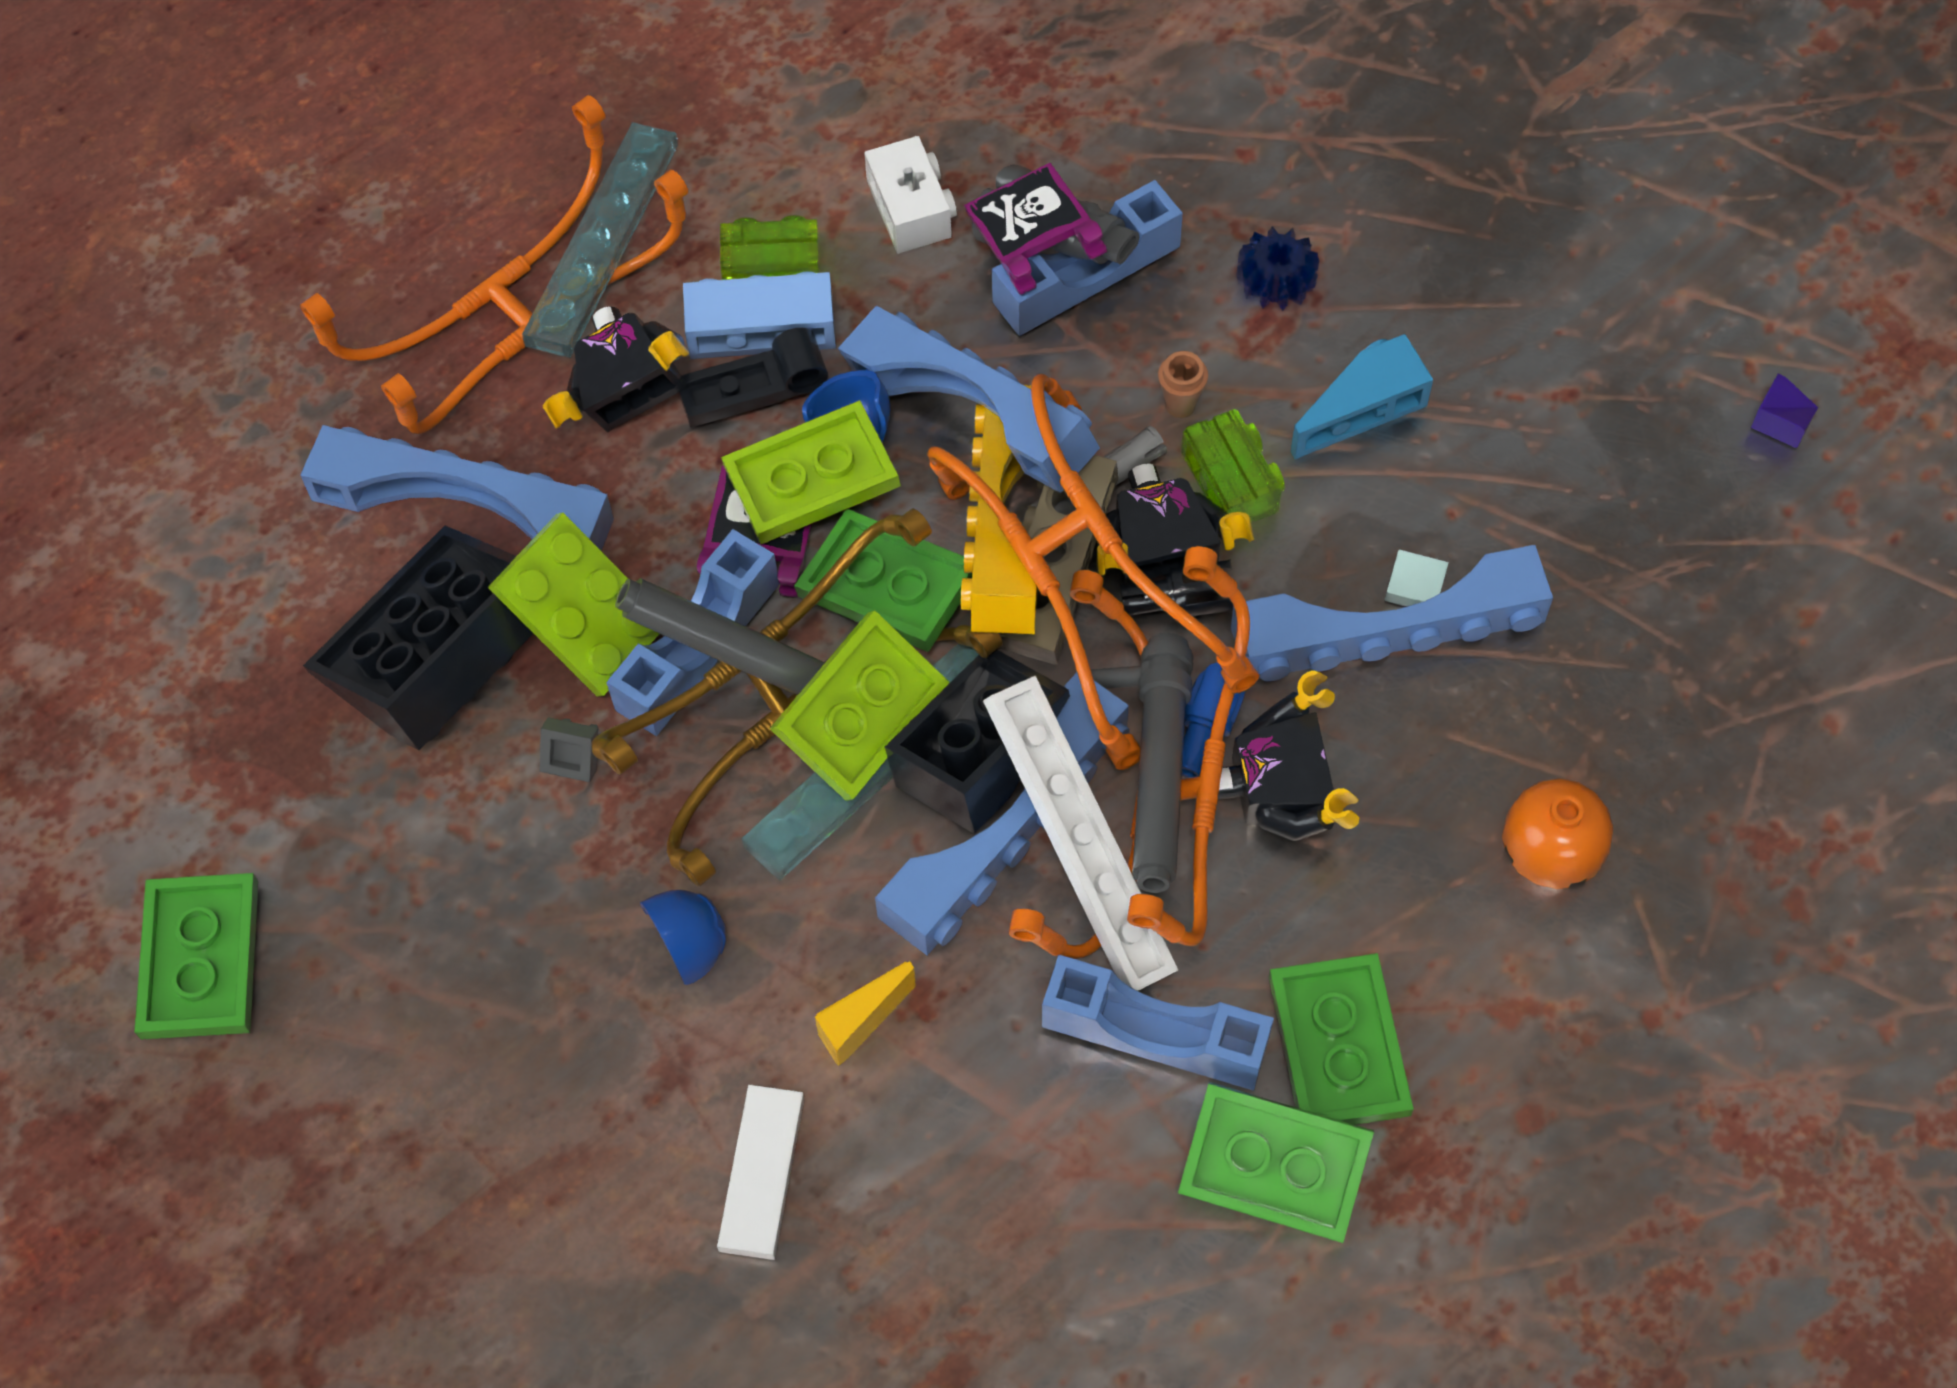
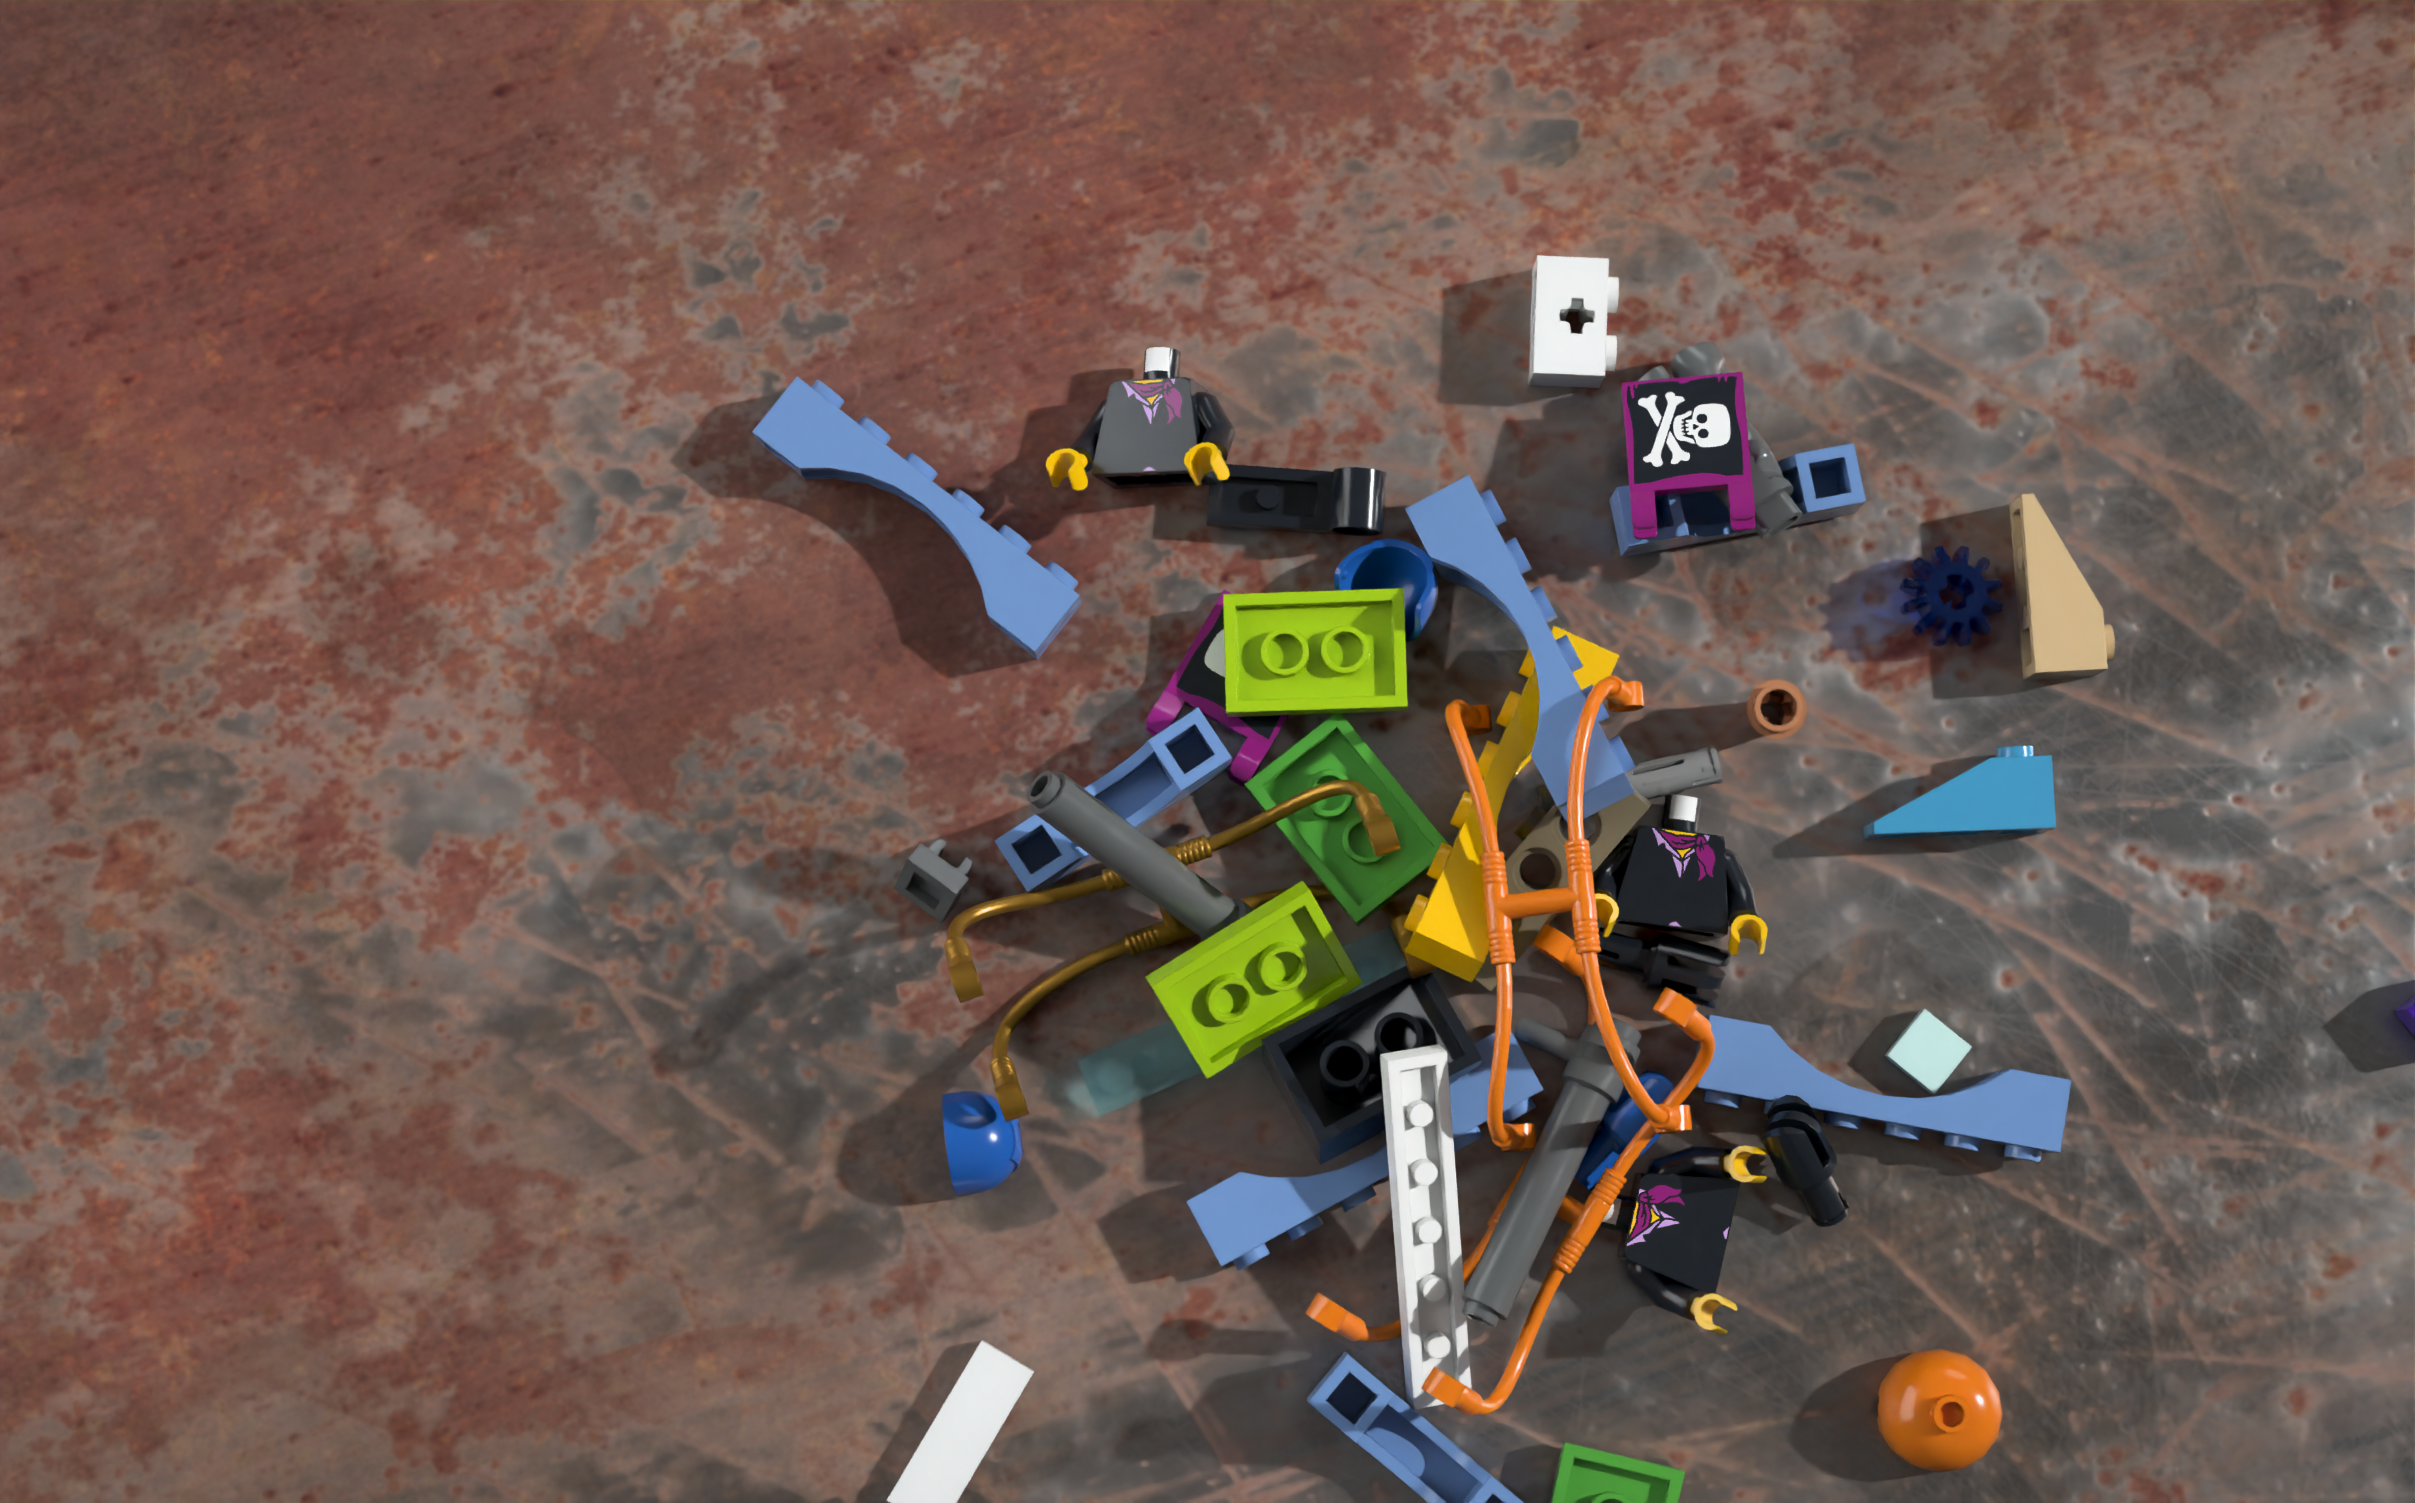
camera: 20 degrees right, 20 degrees up
bright green plate [134,873,259,1040] -> none
orange bar [300,95,688,434] -> none
black slope [303,525,534,750] -> none
lime plate [488,512,660,697] -> none
clear light blue plate [522,122,678,358] -> none
light blue brick [683,271,836,359] -> none
clear neon green brick [720,215,821,280] -> none
yellow slope [815,961,916,1066] -> none
clear neon green brick [1181,409,1285,522] -> none
none -> black arm [1761,1095,1849,1227]
none -> tan slope [2009,493,2115,680]

